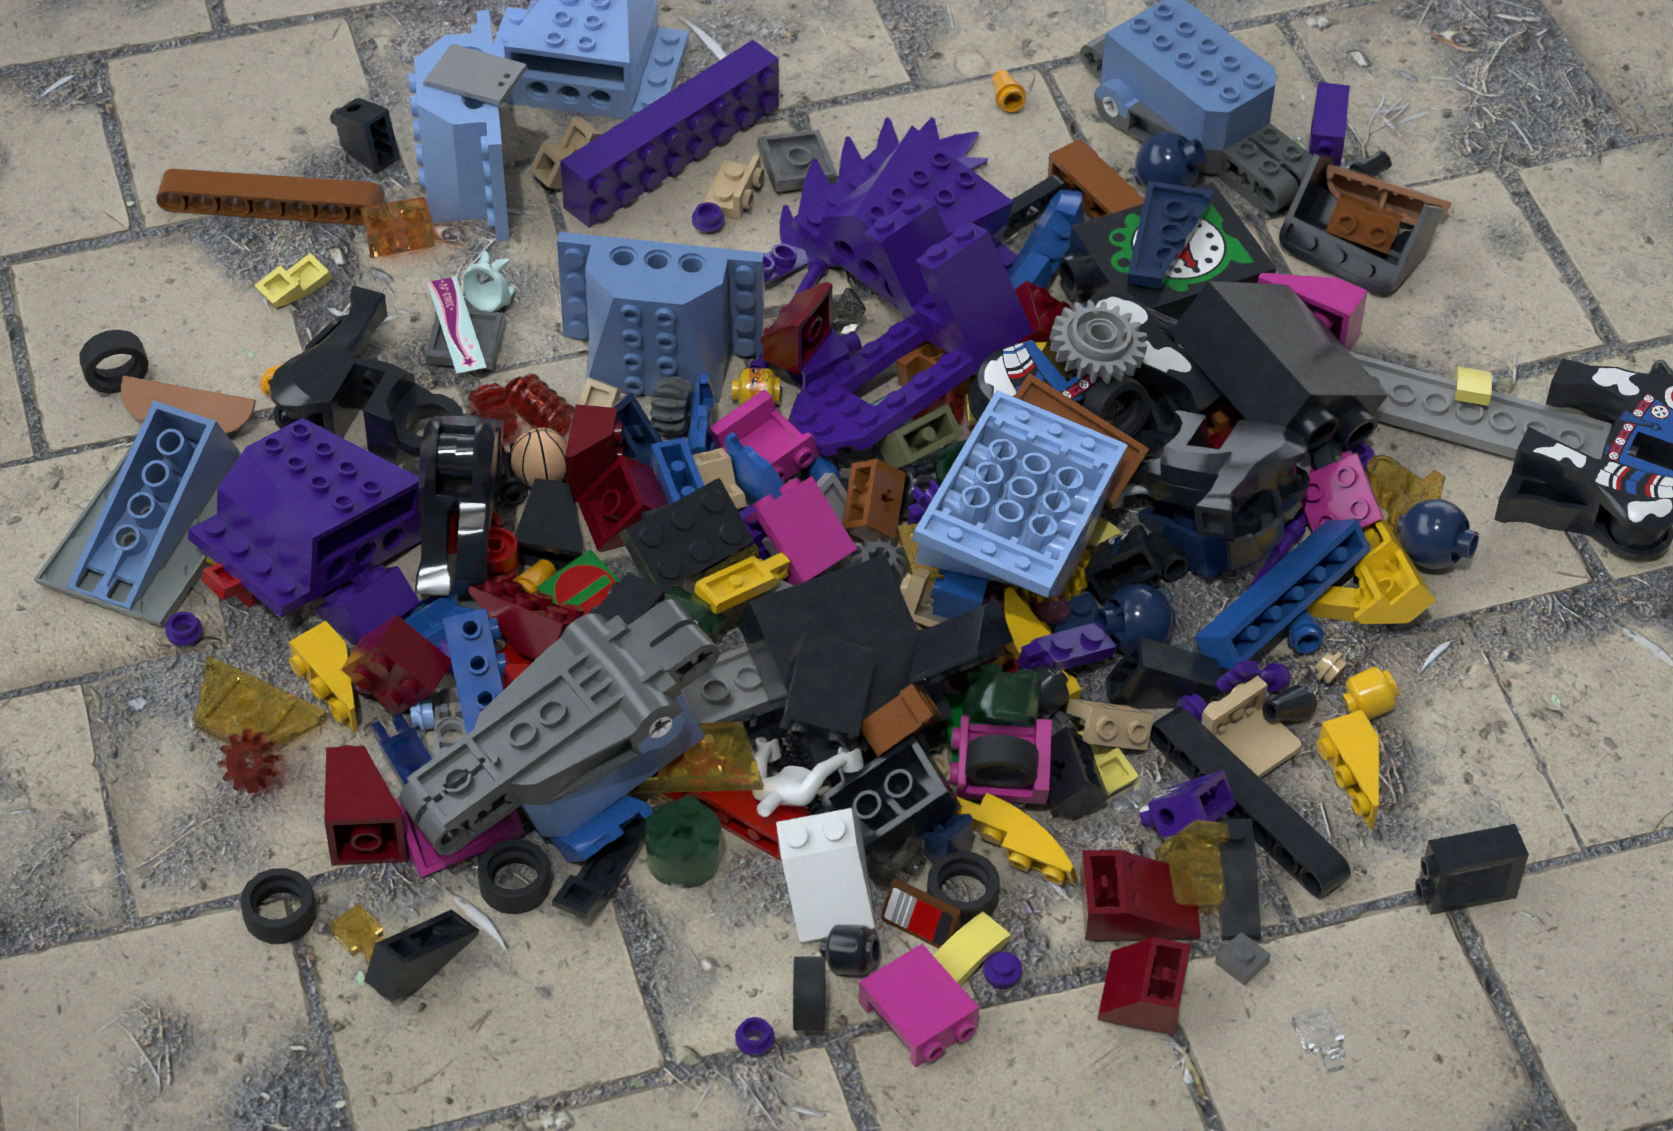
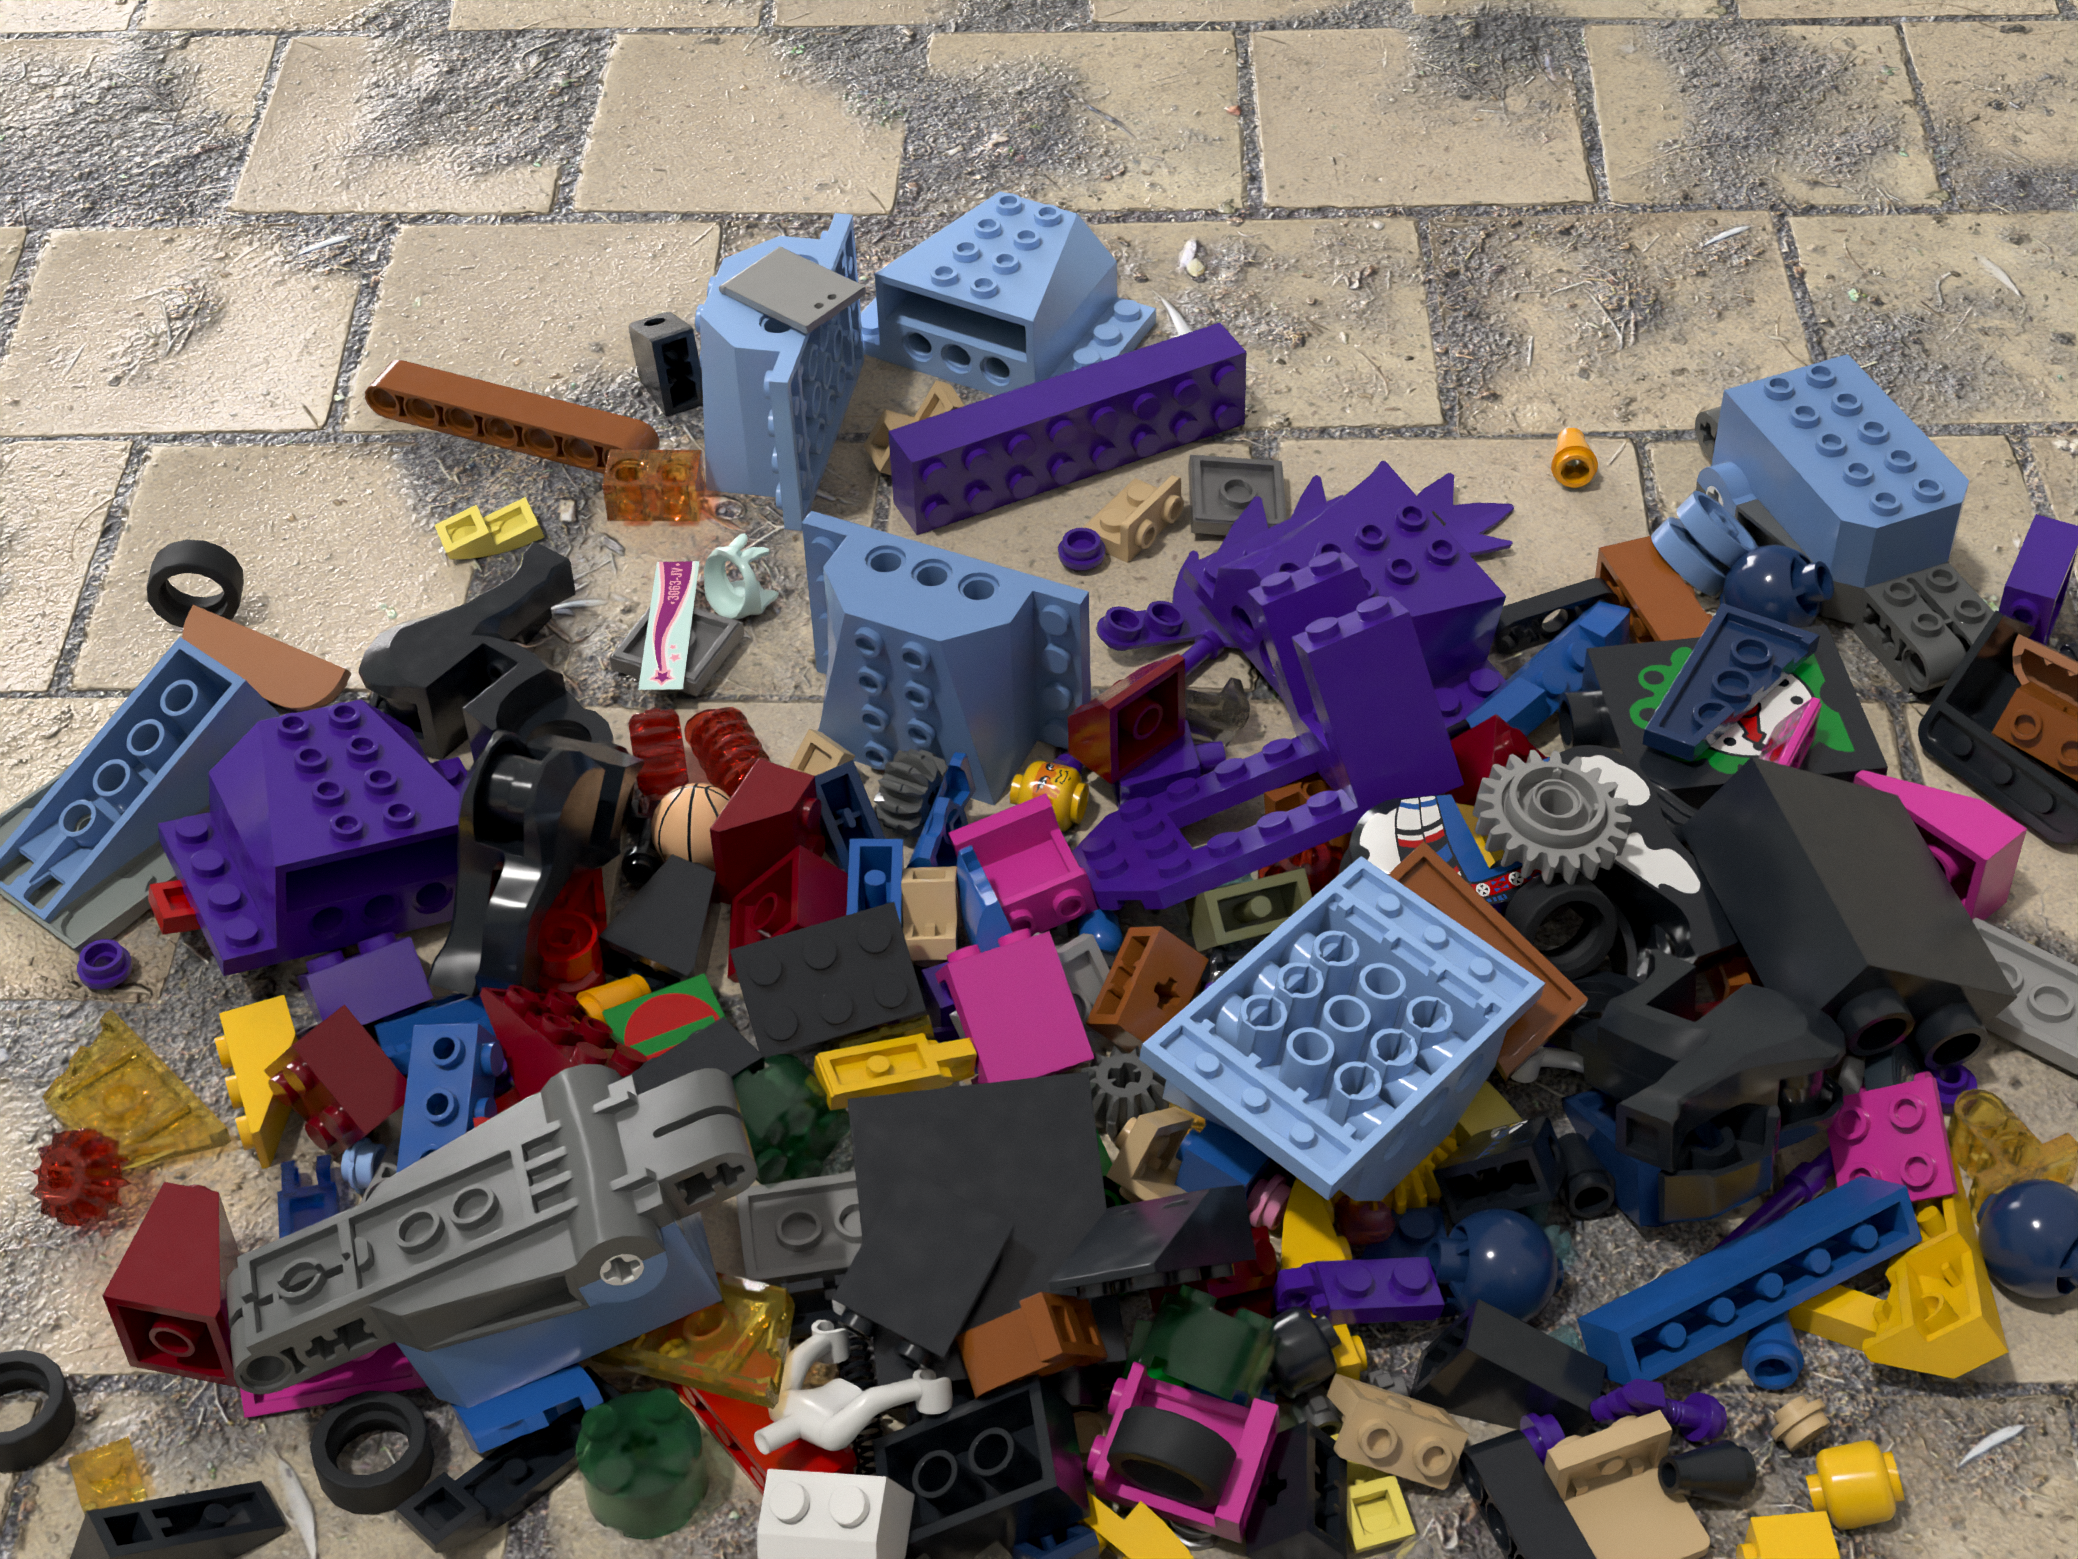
camera: 20 degrees right, 5 degrees down
none -> medium blue wheel [1651,491,1758,596]
none -> dark pink slope [1758,697,1822,769]

